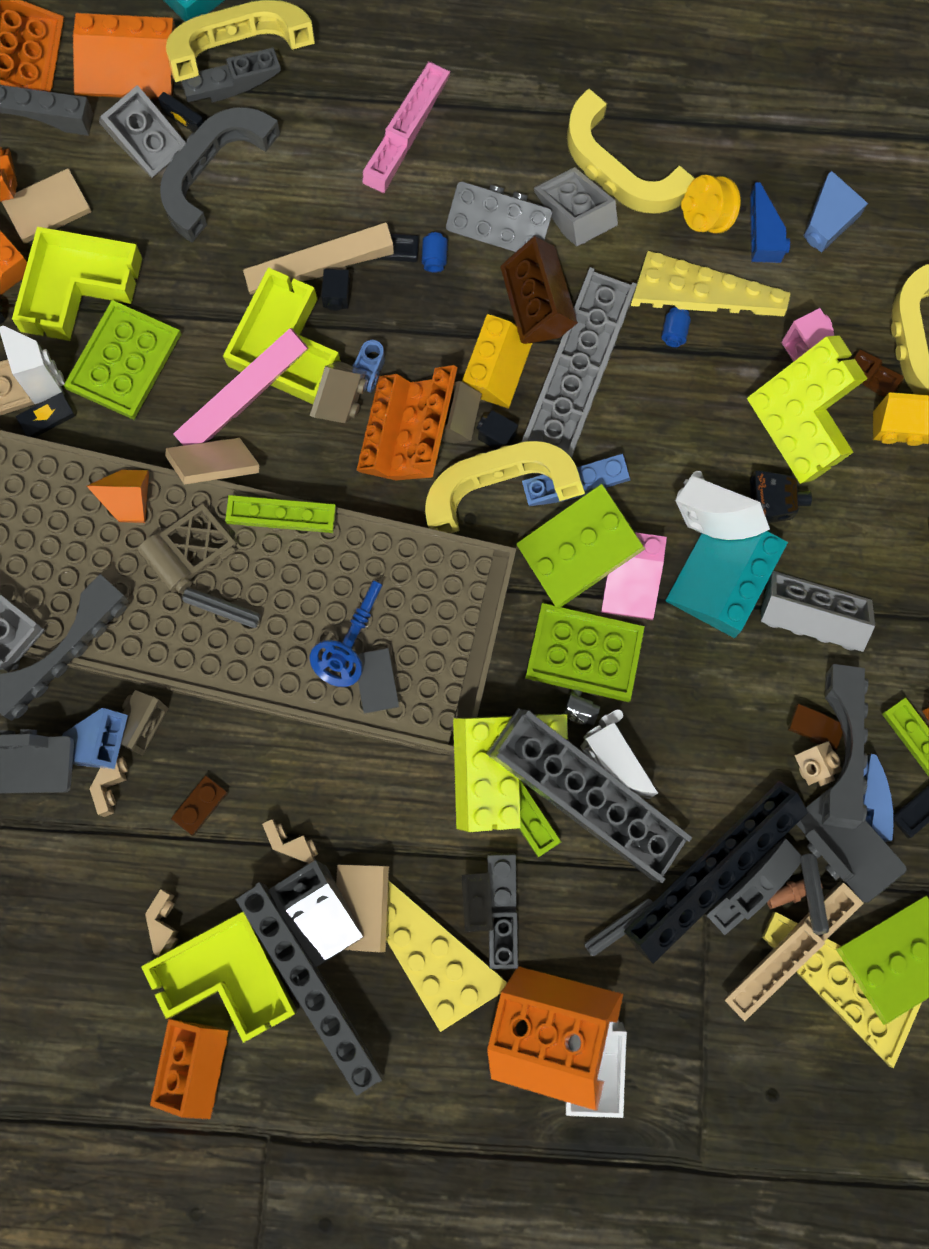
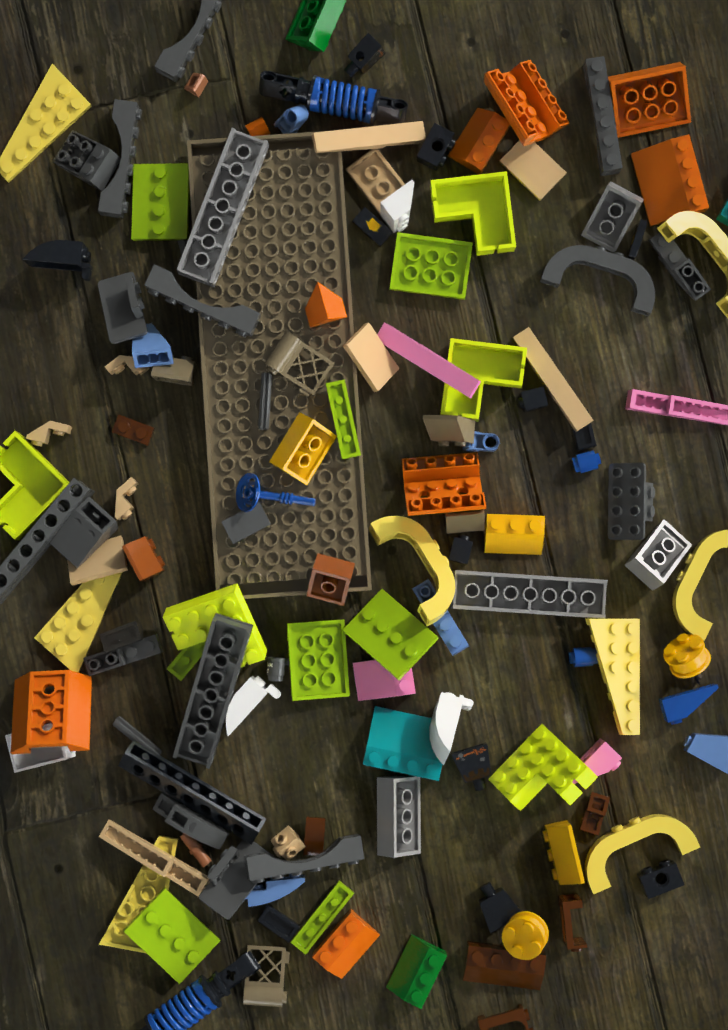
camera: 80 degrees right, 10 degrees up
reddish brown slope [500,236,578,344] -> none
dark grey axle [800,853,829,935] -> none
none -> dark orange slope [122,536,165,581]
none -> yellow slope [269,412,337,485]
none -> dark orange slope [306,553,355,606]

